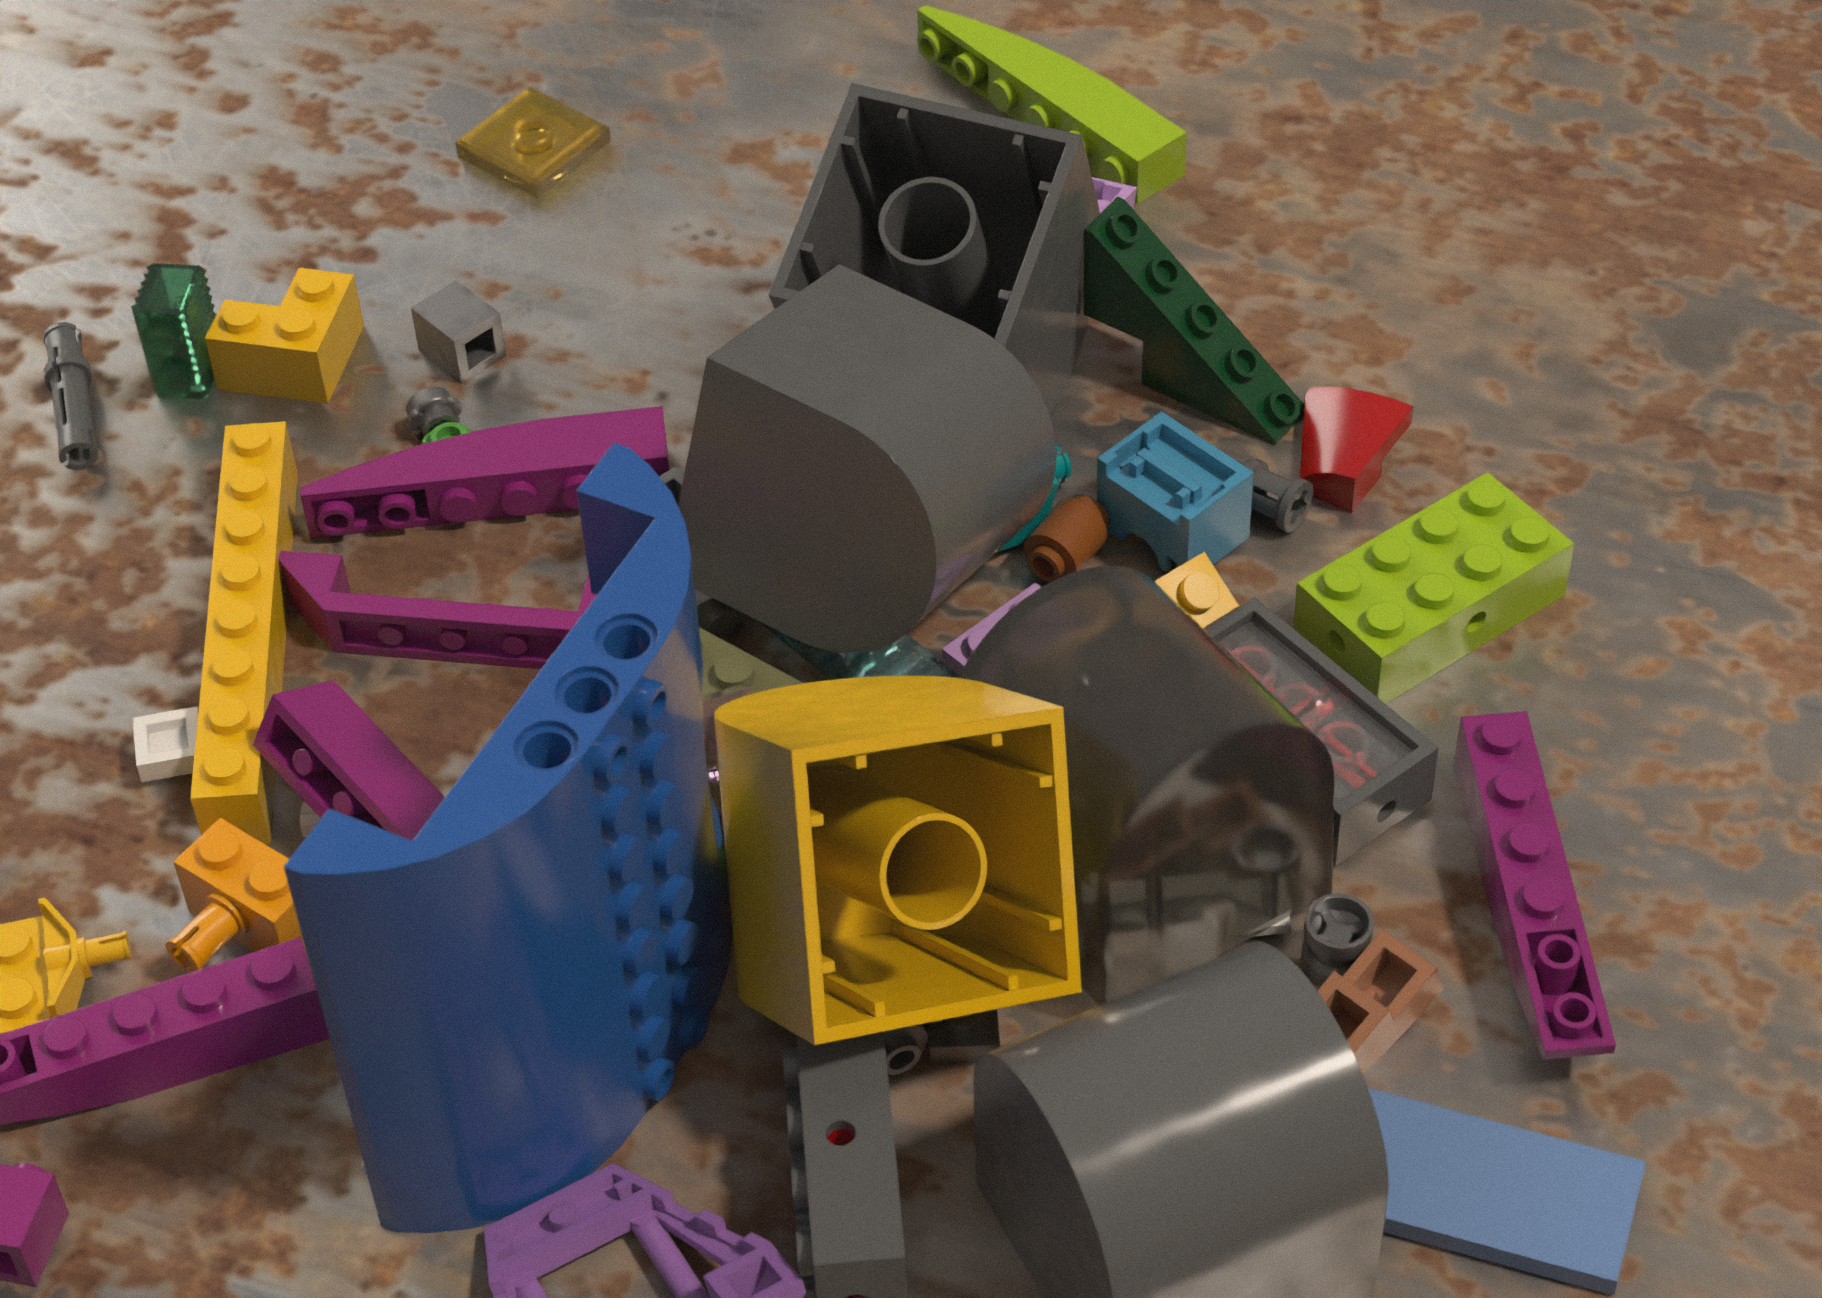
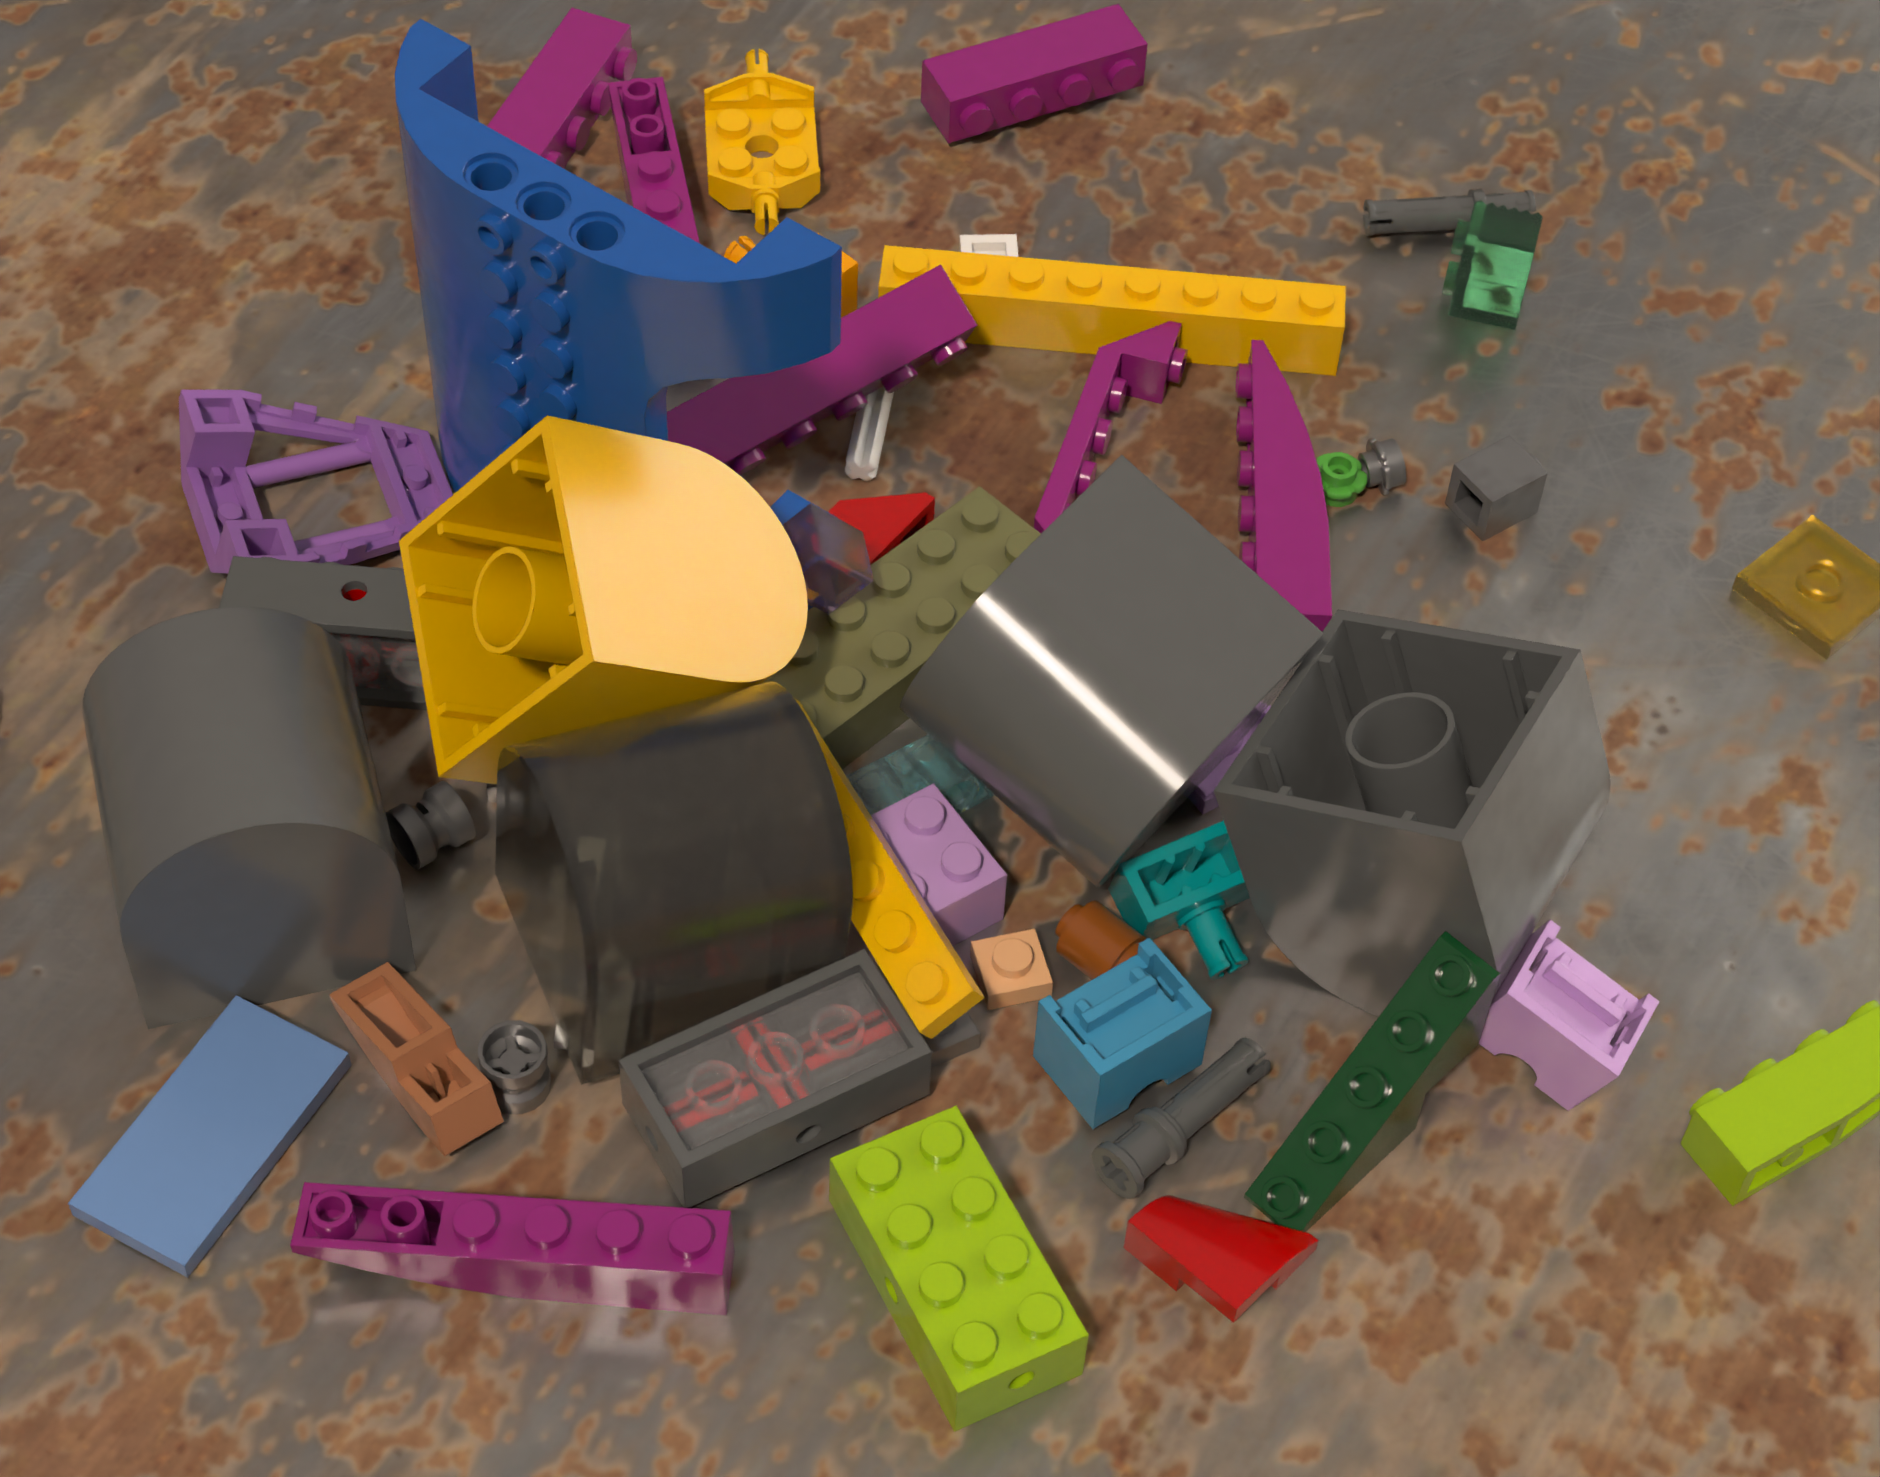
camera: 95 degrees right, 5 degrees up
yellow brick [205,268,364,404] -> none

